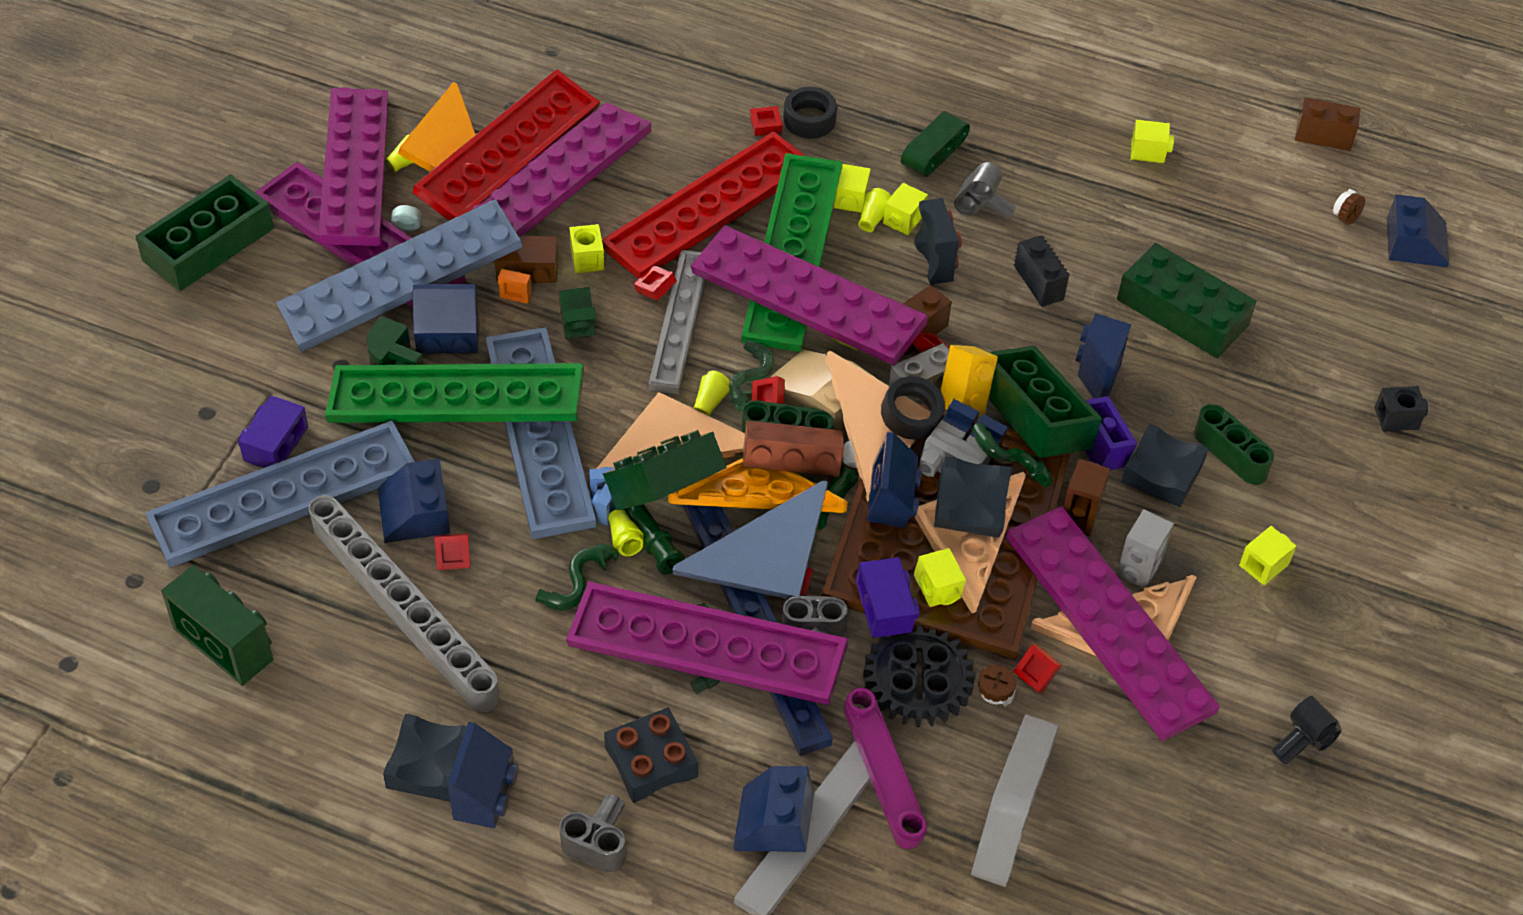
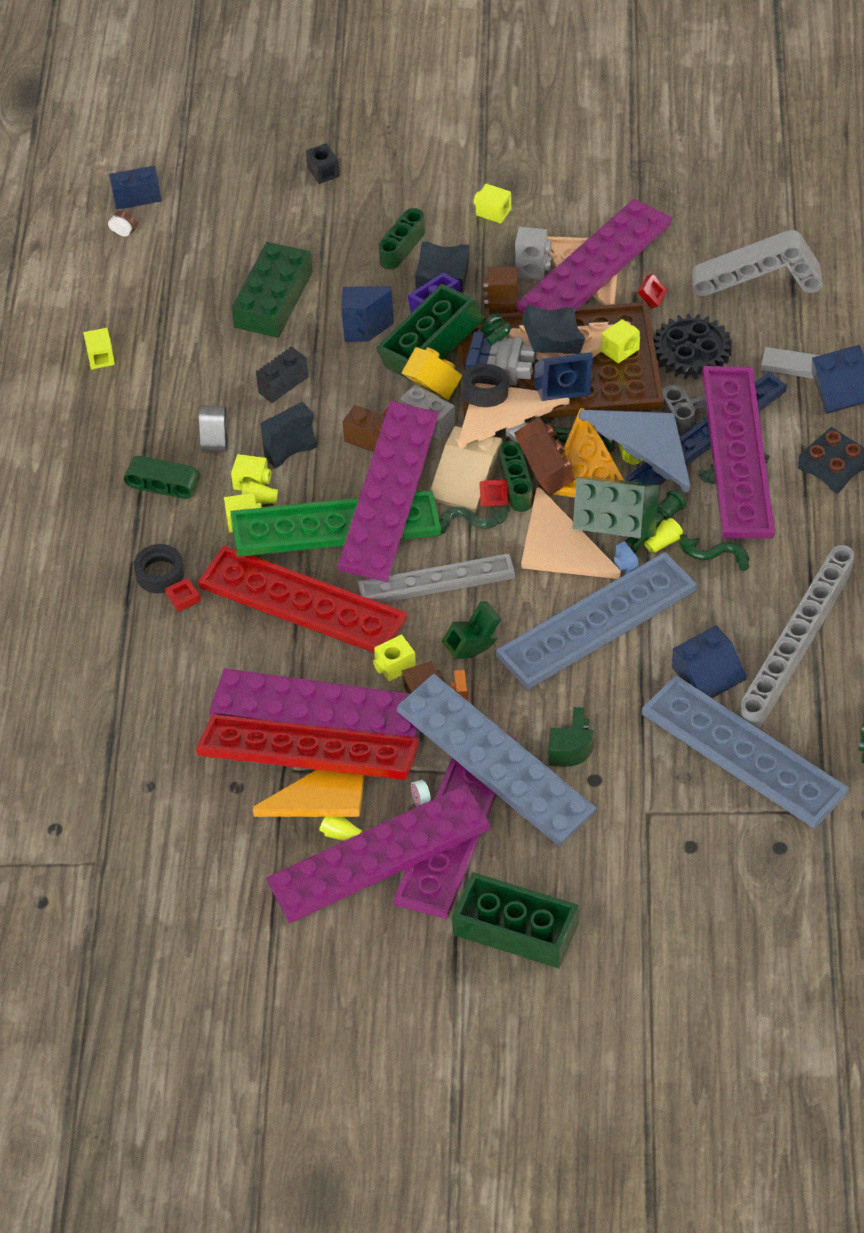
camera: 105 degrees left, 0 degrees up
dark purple brick [238,395,309,468] -> none
green plate [325,363,584,423] -> none
dark blue slope [413,284,480,354] -> none
red plate [434,533,471,570] -> none
medium blue plate [592,484,616,526] -> none
red plate [633,265,677,300] -> none
neon yellow cone [693,371,730,416] -> none
magenta piece [843,688,927,849] -> none
dark purple brick [855,557,919,638] -> none
reddish brown piece [978,664,1017,707] -> none
black beam [1272,696,1342,764] -> none
reddish brown brick [1295,98,1361,151] -> none

